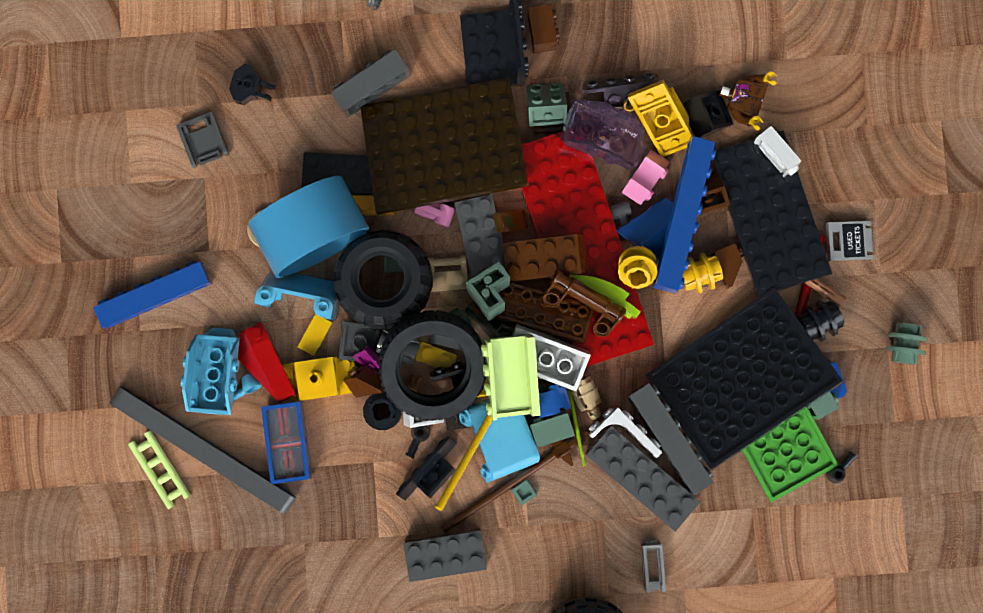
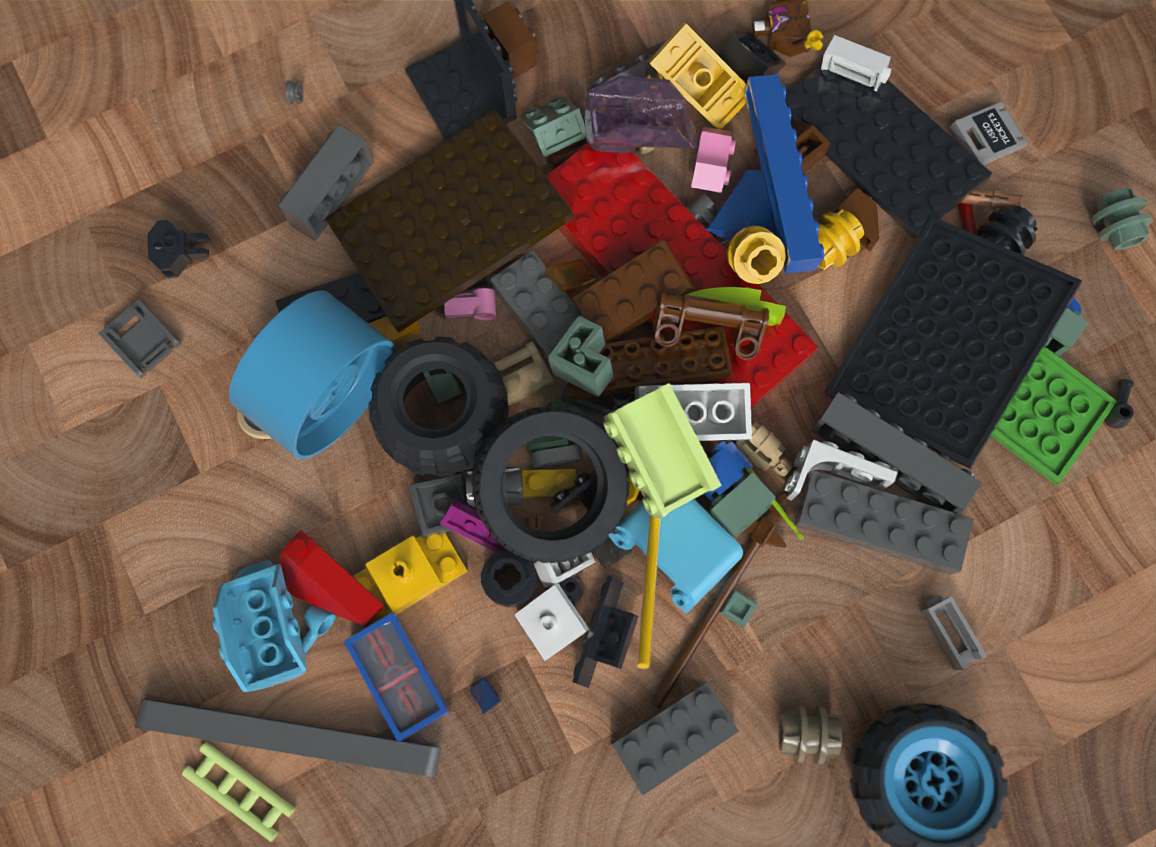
camera: 25 degrees left, 10 degrees down
blue brick [93,260,212,329] -> none
medium azure windscreen [254,271,339,321] -> none
yellow tile [297,314,333,356] -> none
reddish brown slope [343,365,384,398] -> none
none -> dark blue slope [470,679,501,714]
none -> white plate [515,583,589,661]
none -> dark tan piece [778,705,842,765]

